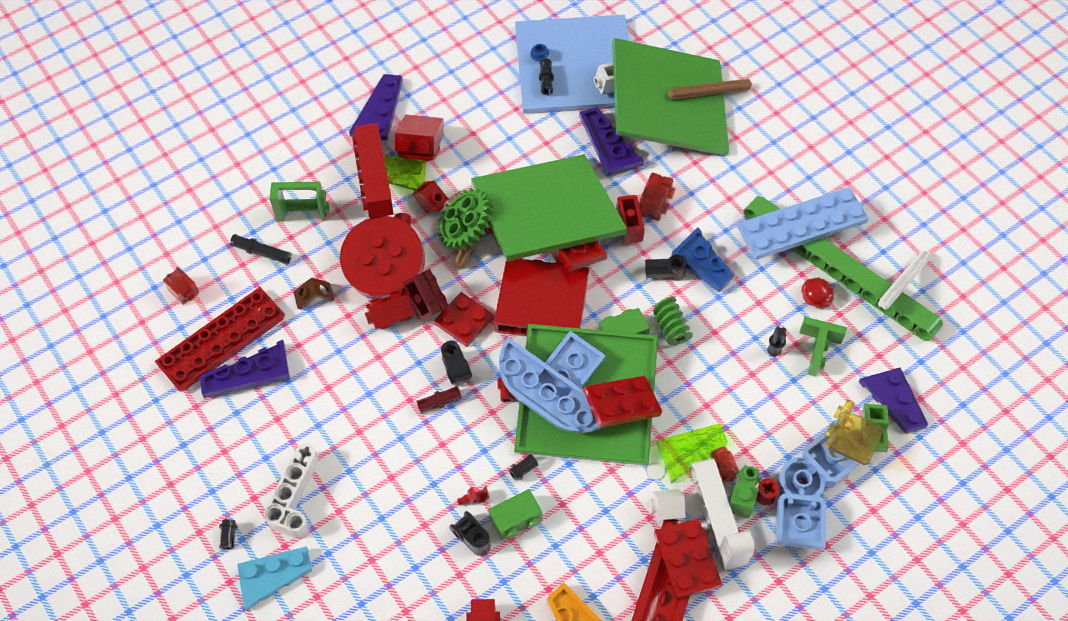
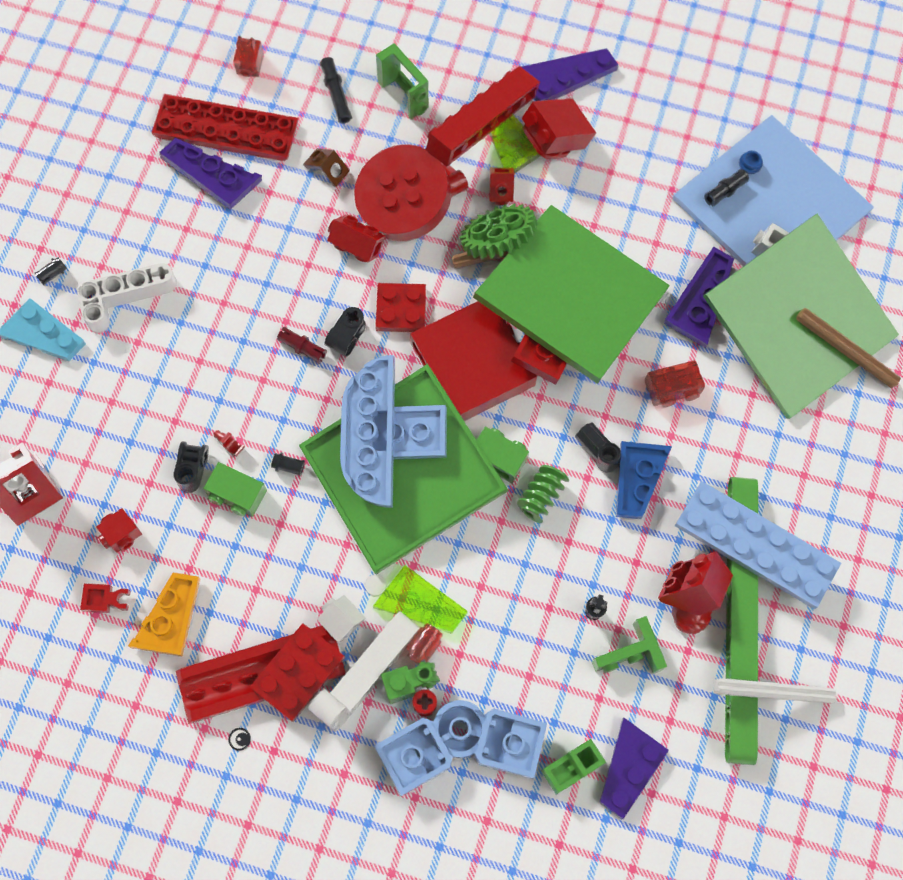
camera: 50 degrees right, 10 degrees up
dark red brick [403,269,449,320] -> none
red plate [583,376,663,428] -> none
red brick [616,195,645,244] -> none
clear yellow bracket [825,399,884,465] -> none
none -> red slope [658,551,733,615]

